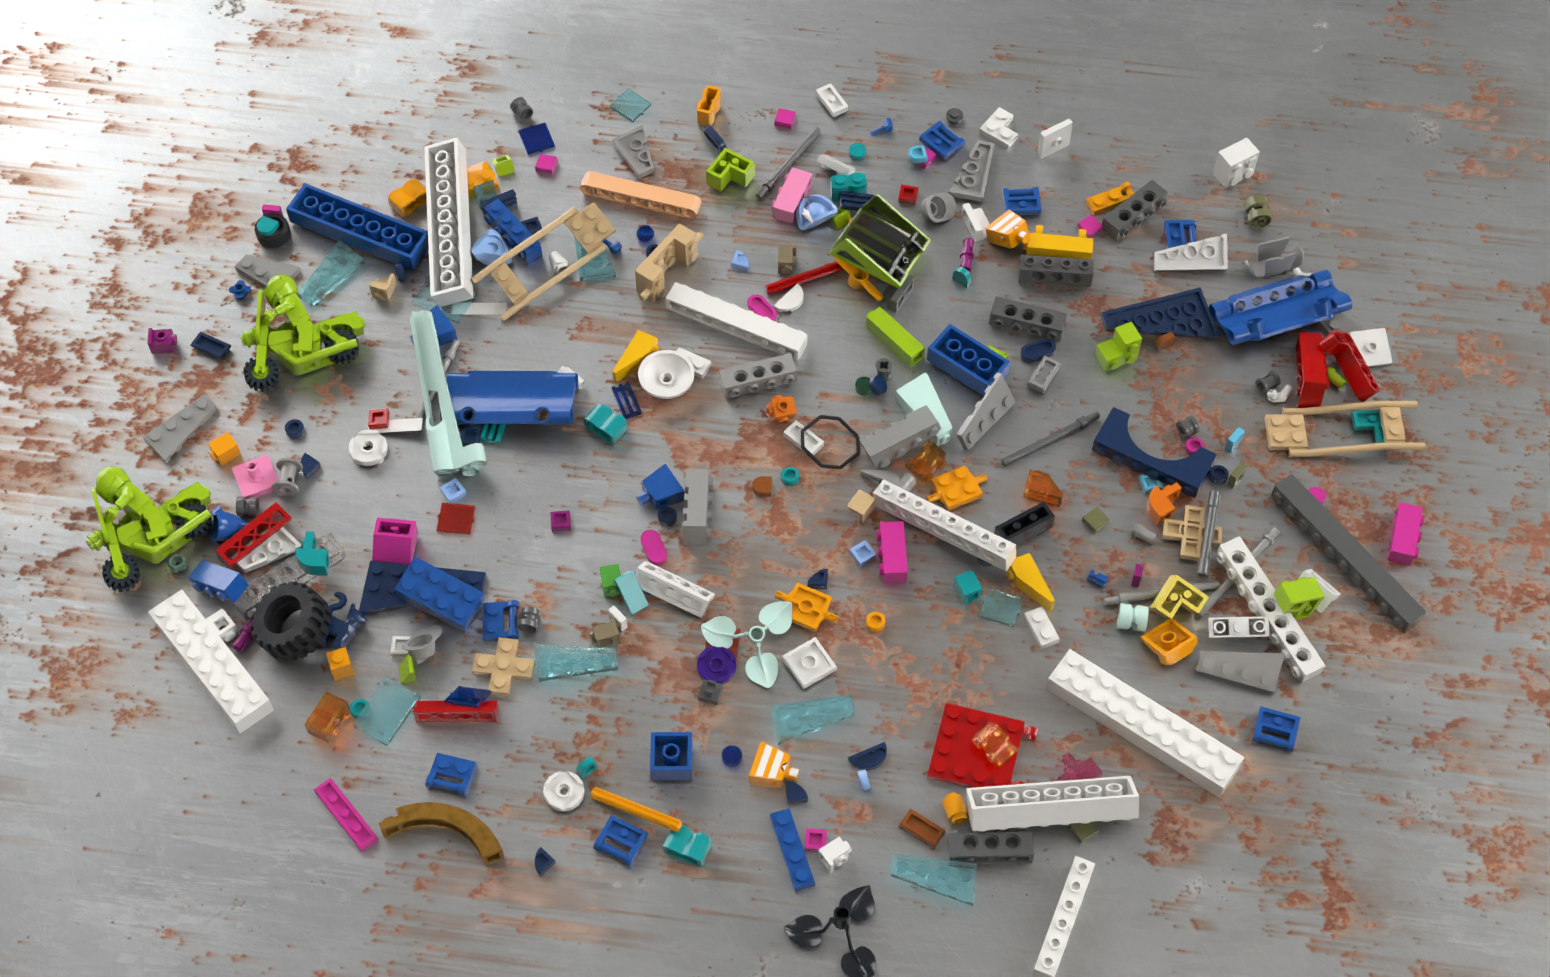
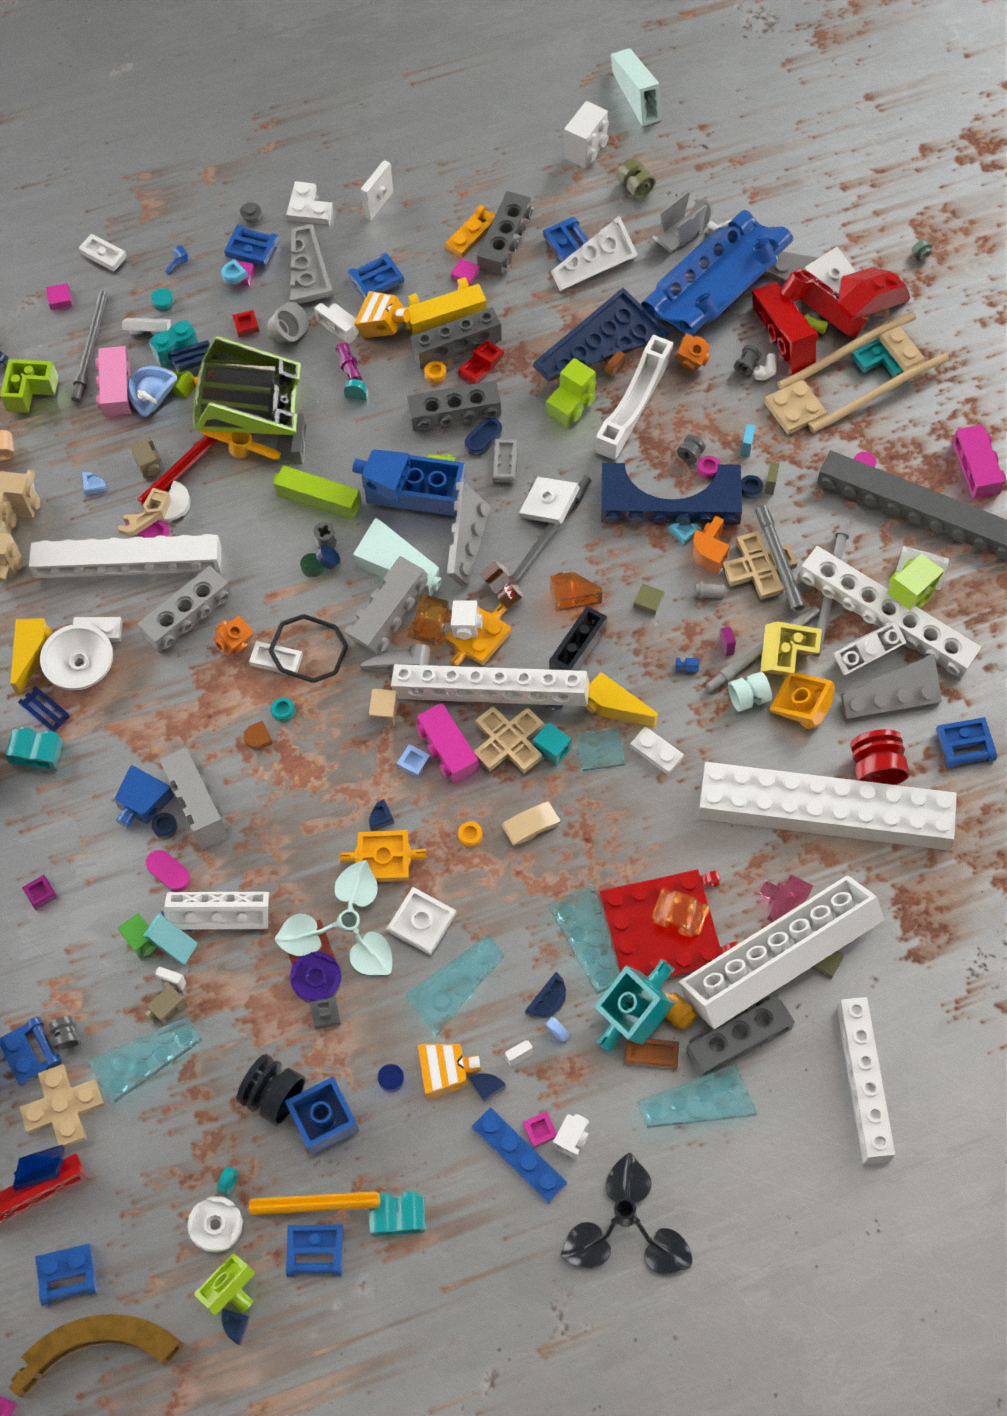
camera: 25 degrees left, 5 degrees up
none -> tan piece [117,488,171,537]
none -> lime tile [194,1253,255,1316]
none -> black wheel [236,1054,306,1126]
none -> blue torso [352,449,411,502]
none -> light orange tile [424,361,447,384]
none -> white brick [451,601,483,639]
none -> red slope [458,340,504,384]
none -> tan plate [473,706,544,774]
none -> leg [479,561,524,609]
none -> tan slope [501,801,561,846]
none -> white tile [505,1040,533,1068]
none -> white plate [519,477,580,524]
none -> clear light blue wing [549,882,619,995]
none -> teal brick [594,959,675,1052]
none -> white arch [595,335,673,460]
none -> light aqua slope [611,48,662,126]
none -> orange brick [673,334,711,371]
none -> red wedge [837,267,911,320]
none -> red wheel [850,729,910,785]
none -> sand green plate [912,239,933,259]

